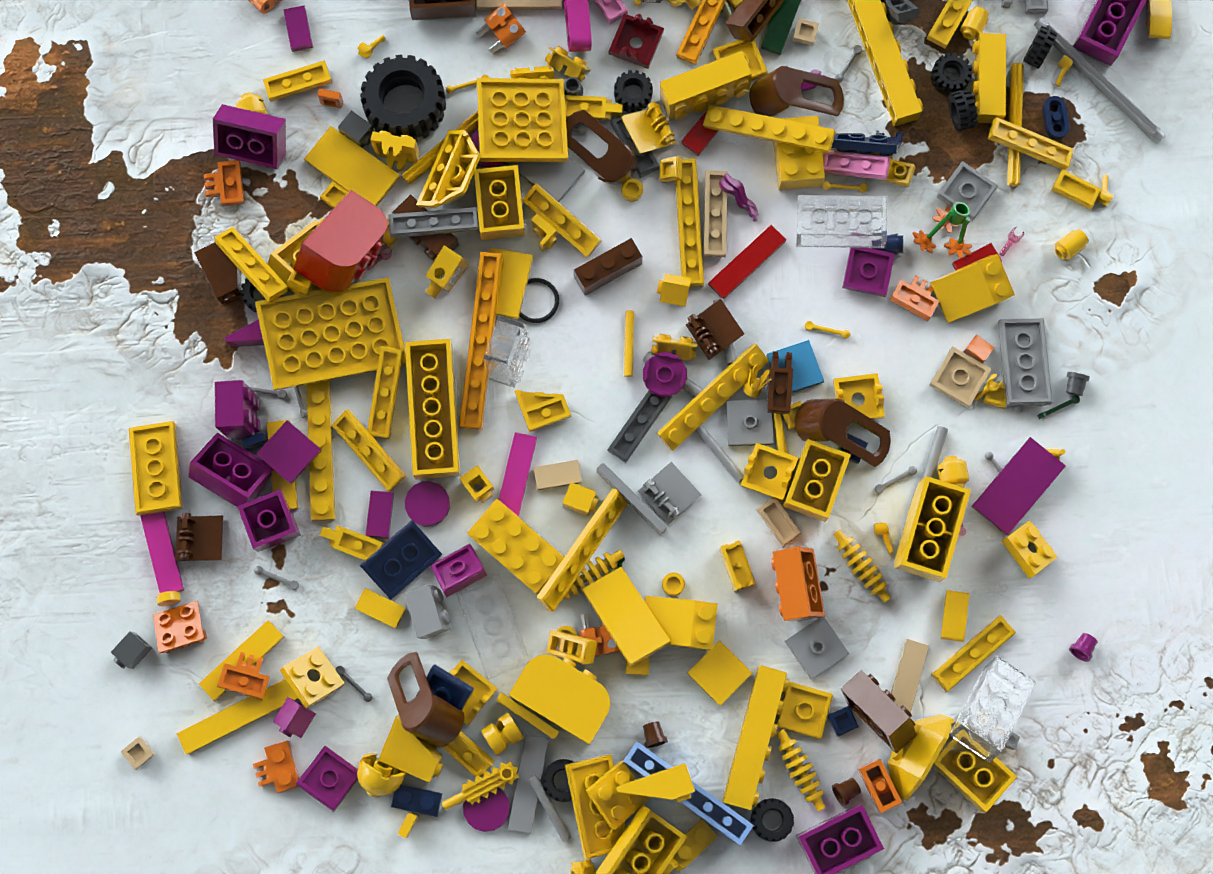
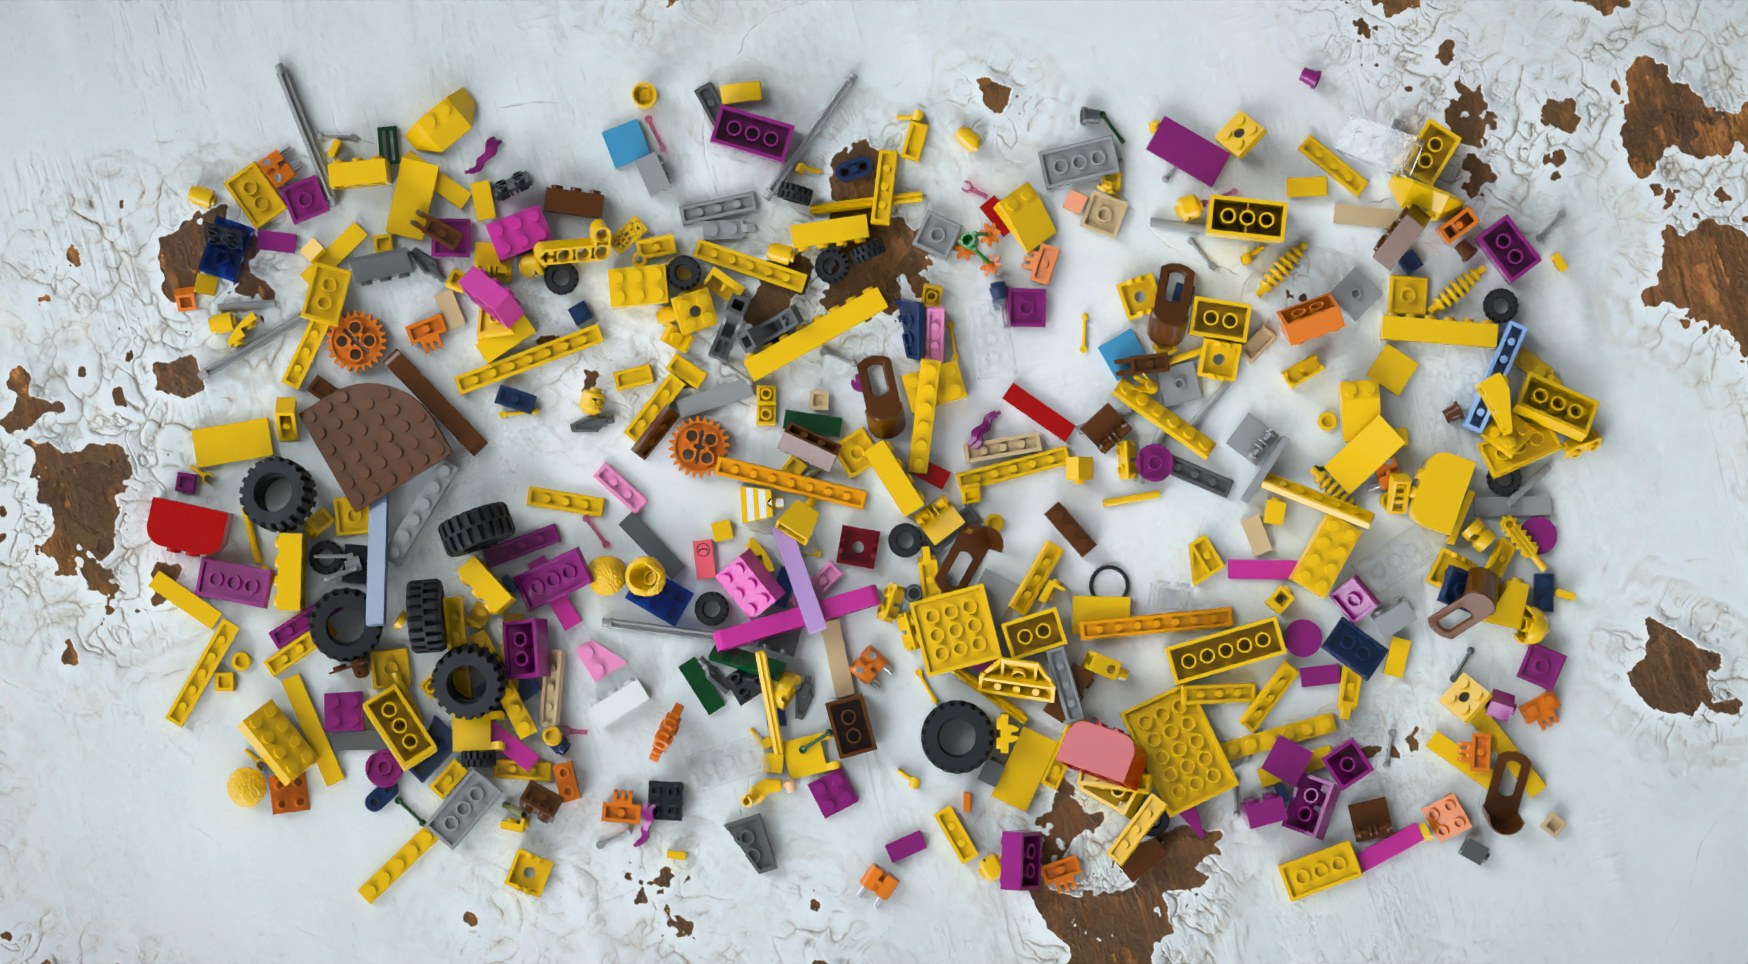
camera: 100 degrees left, 10 degrees up
none -> reddish brown piece [1482,751,1532,835]

